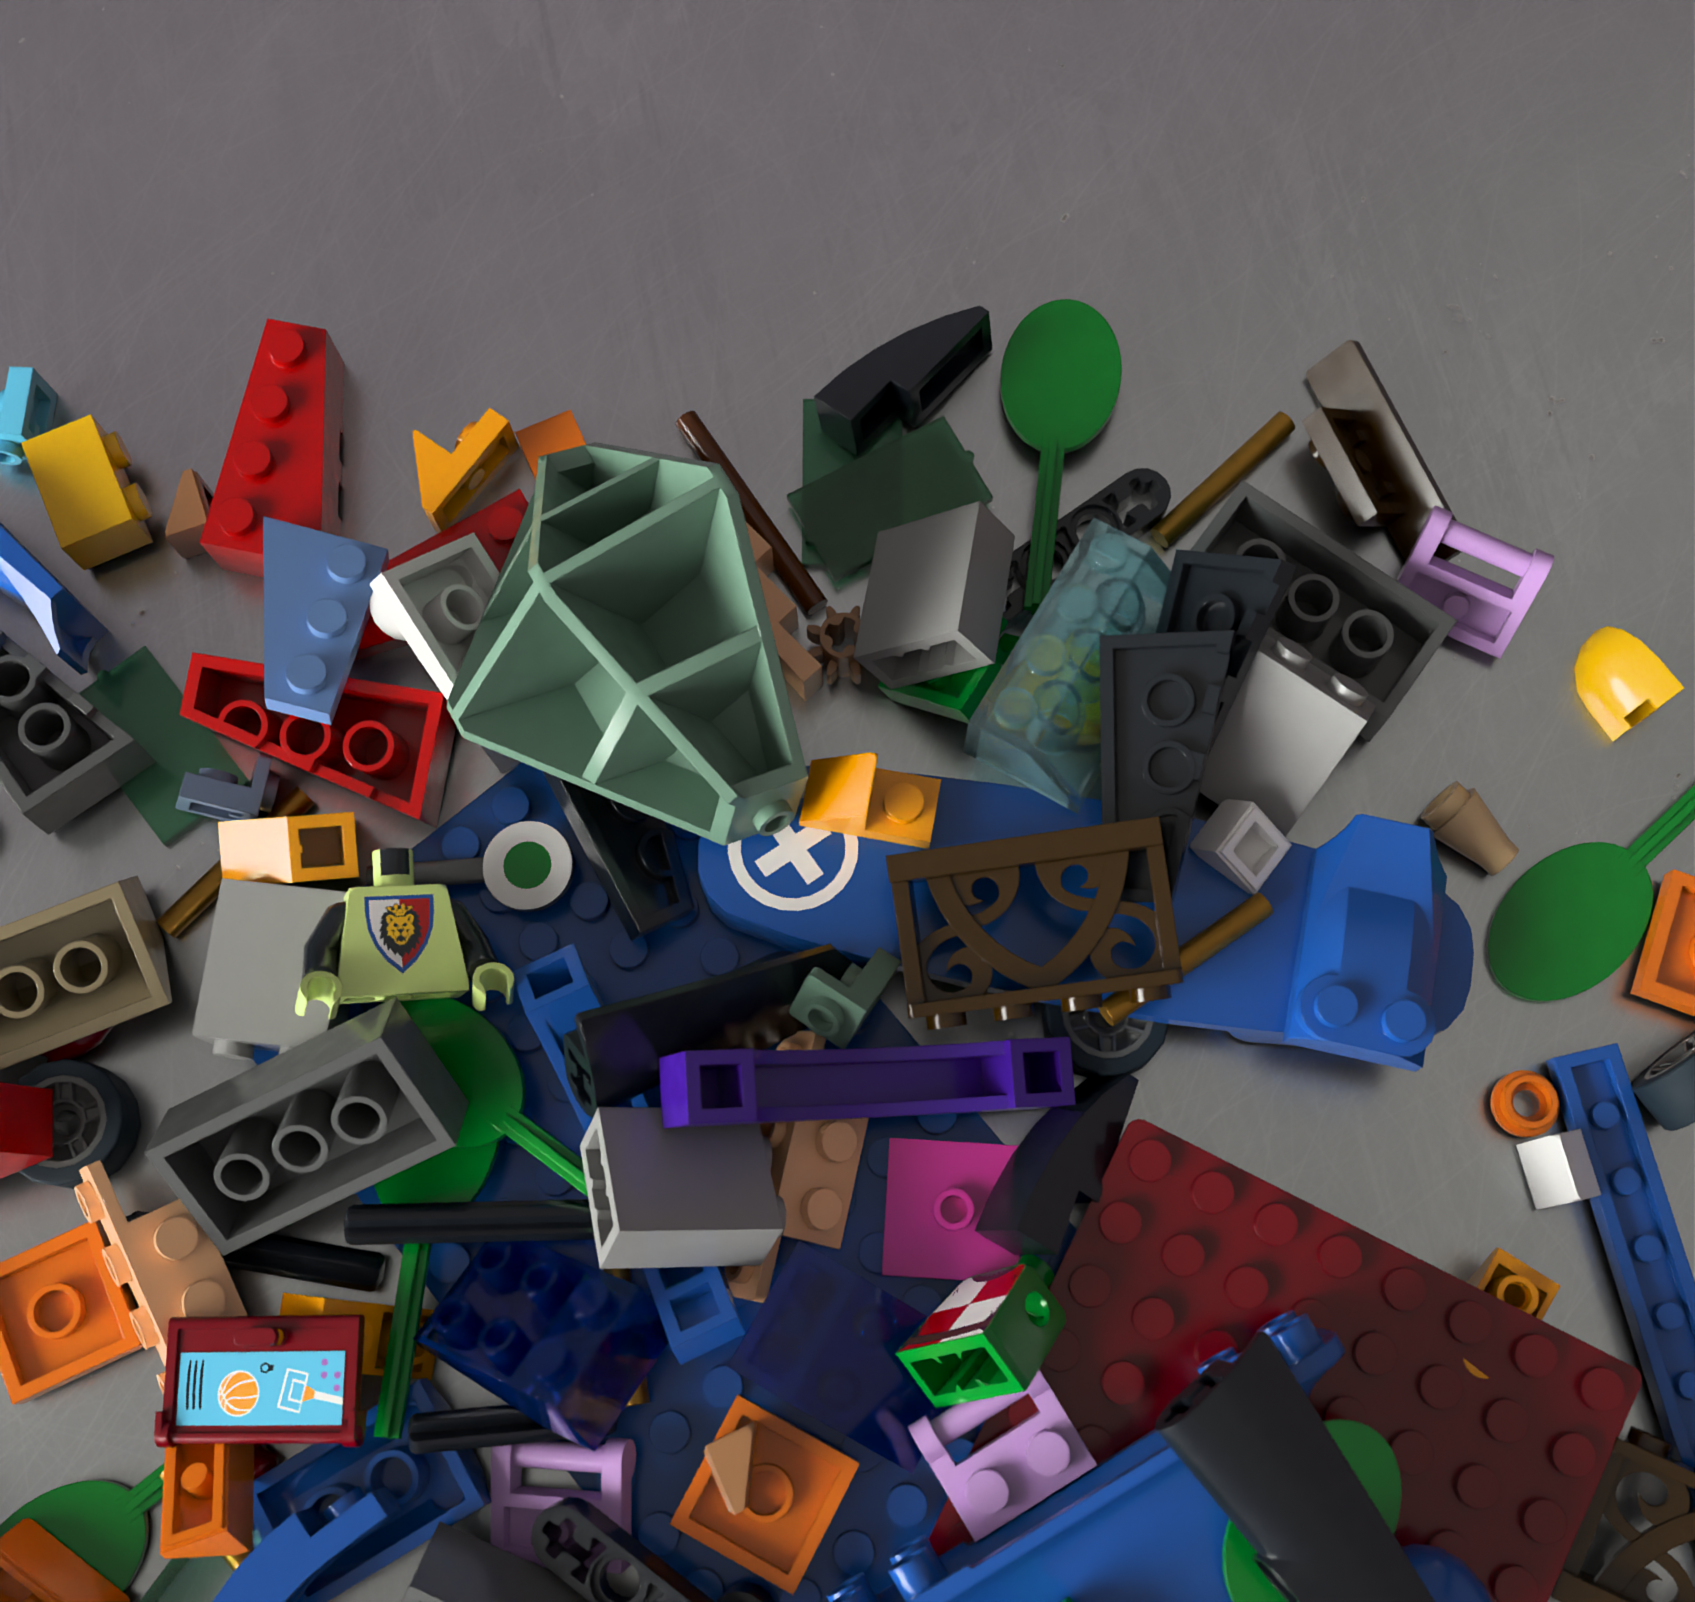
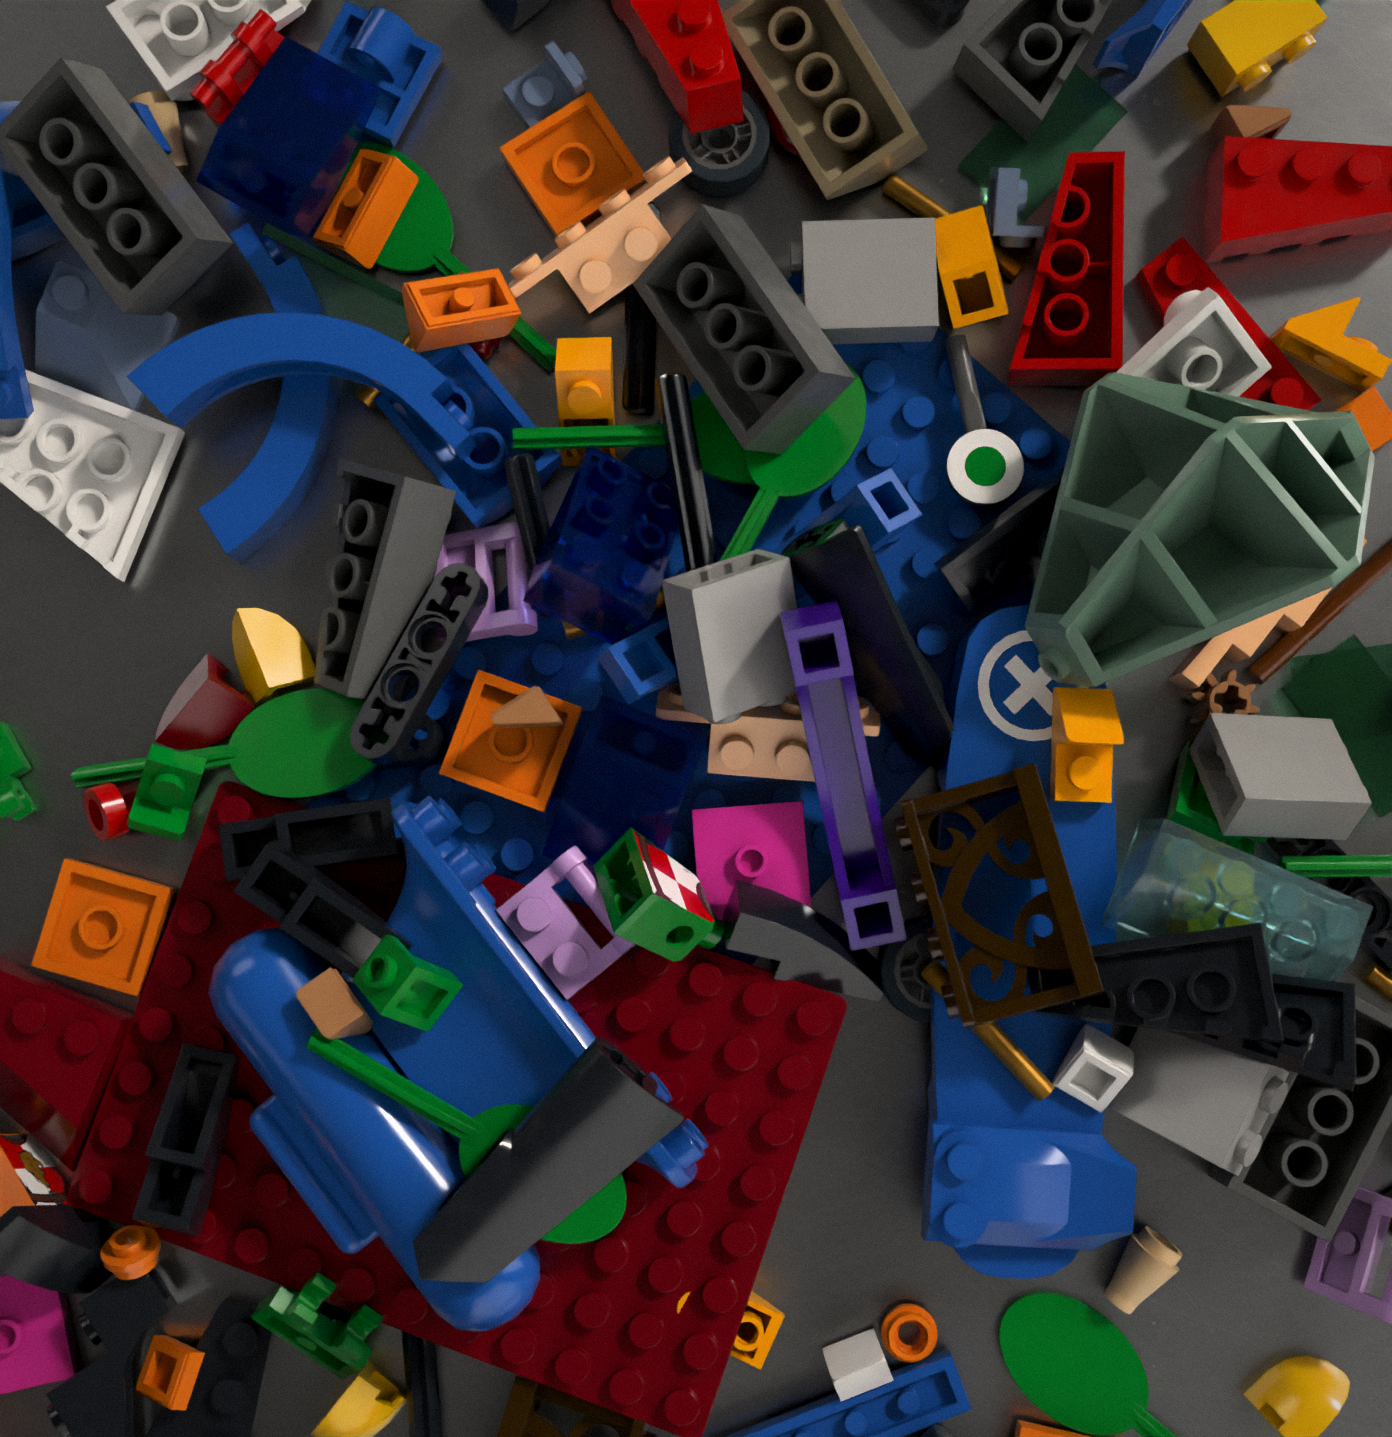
camera: 80 degrees right, 10 degrees up
door [154,1314,367,1448] -> none
medium blue wing [263,516,389,725] -> none
yellowish green torso [295,848,514,1019] -> none
sand green bracket [789,947,902,1049] -> none

